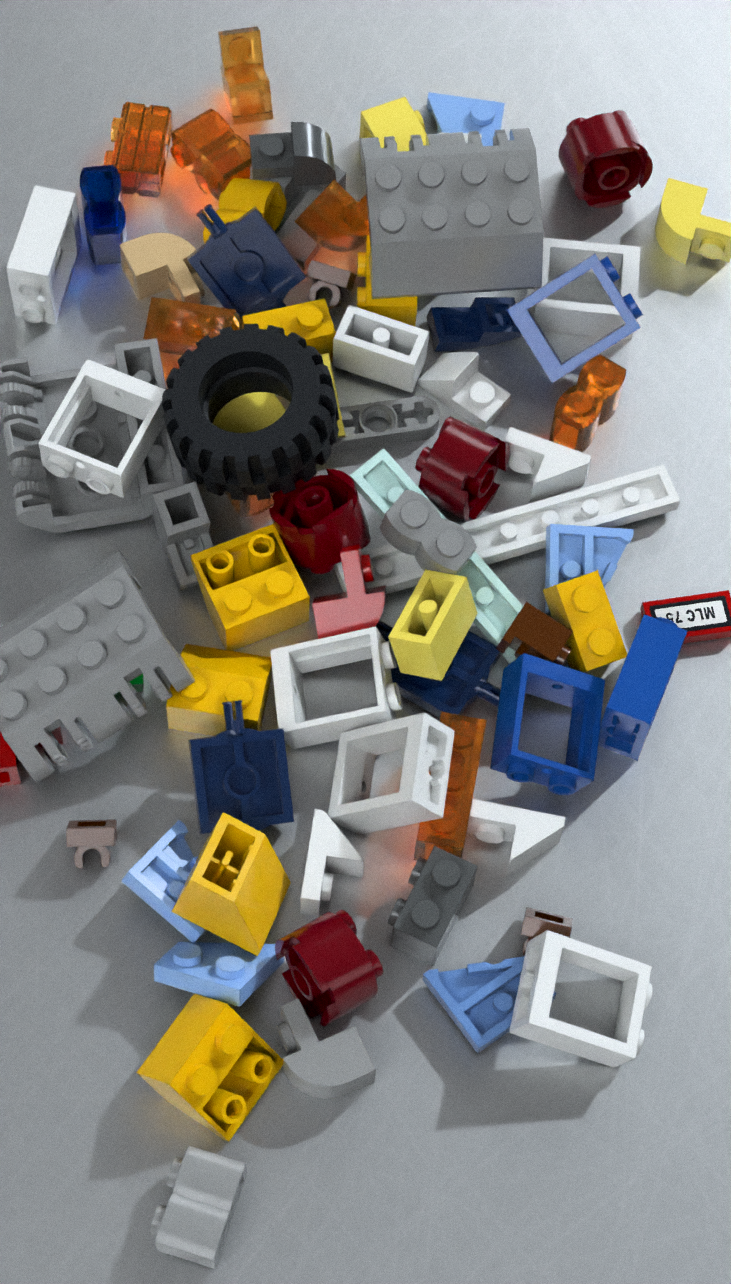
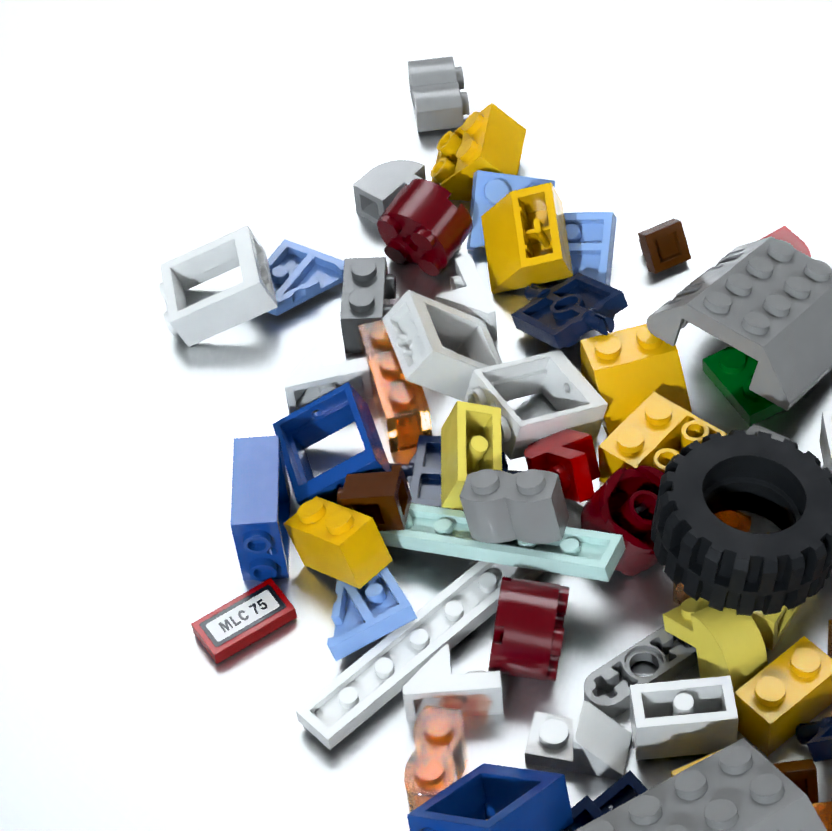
camera: 165 degrees right, 15 degrees down
tile [521,907,573,956] -> none

